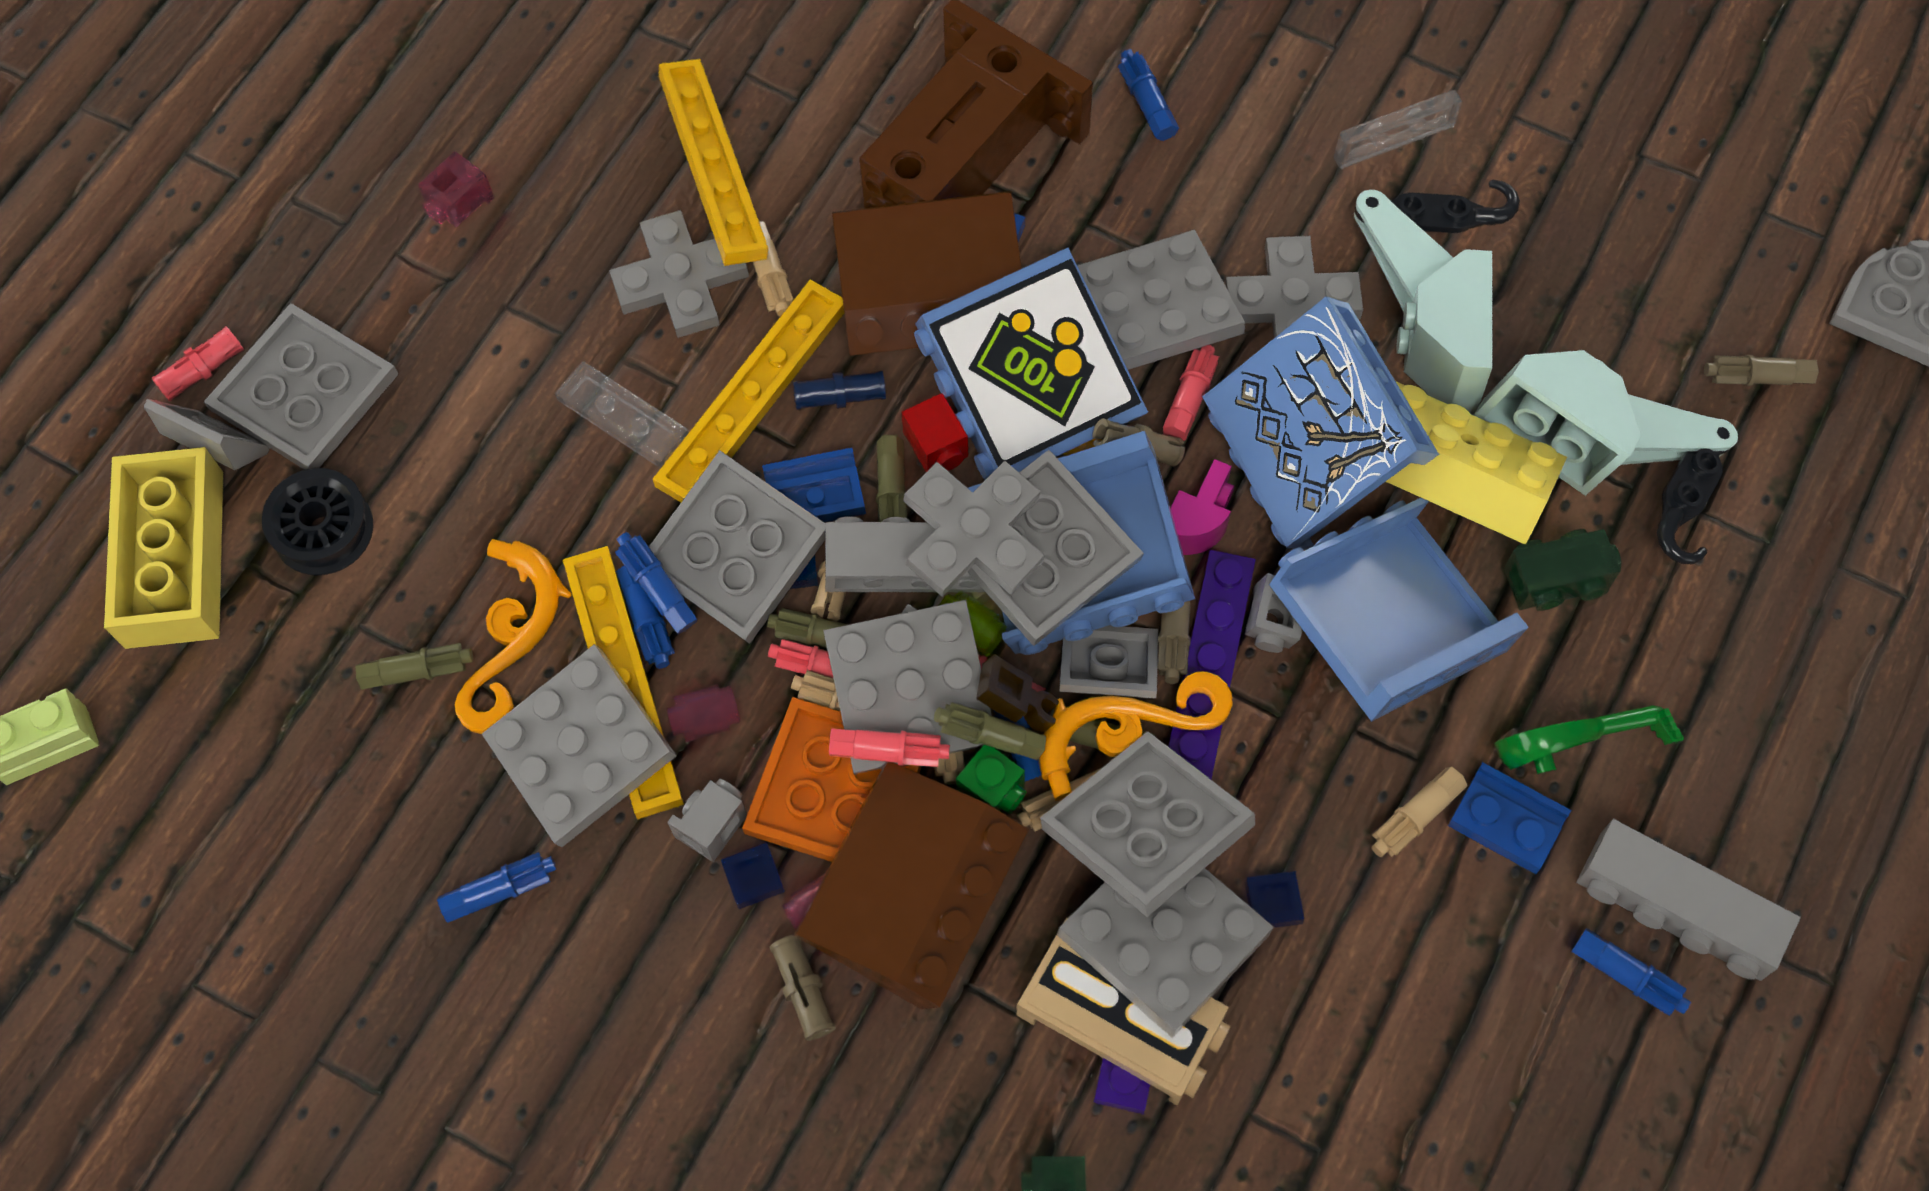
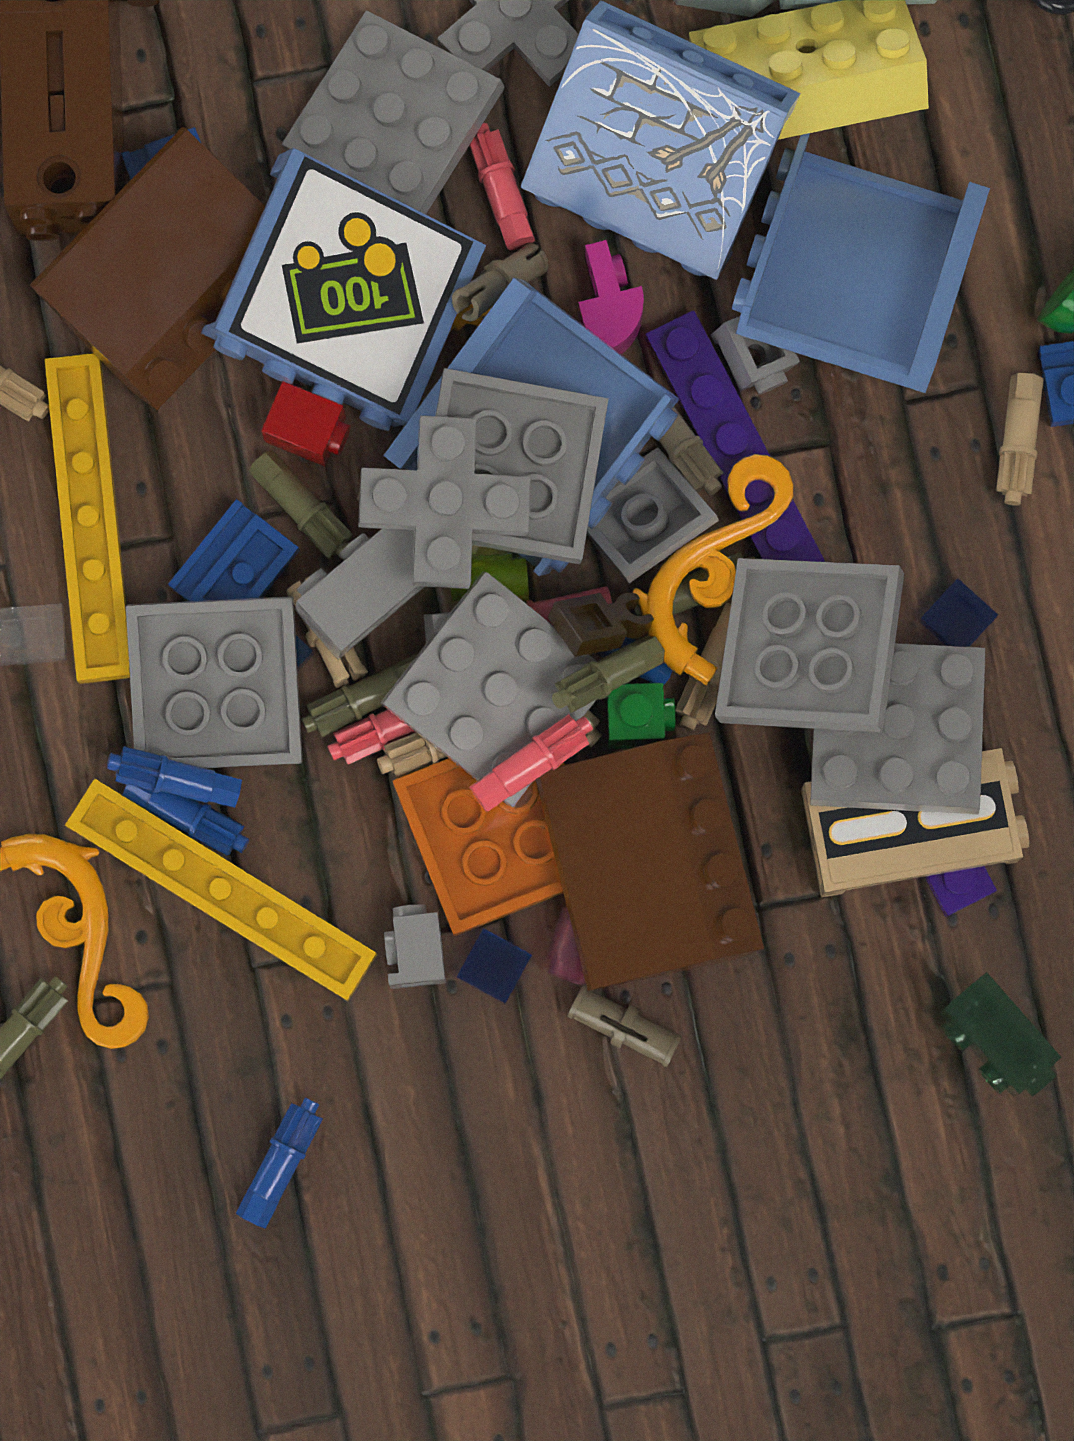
camera: 40 degrees left, 15 degrees up
light grey plate [482,644,676,847] -> none
clear pink brick [666,684,740,743] -> none
dark blue pin [793,371,886,410] -> none
clear green brick [1504,529,1621,611] -> none

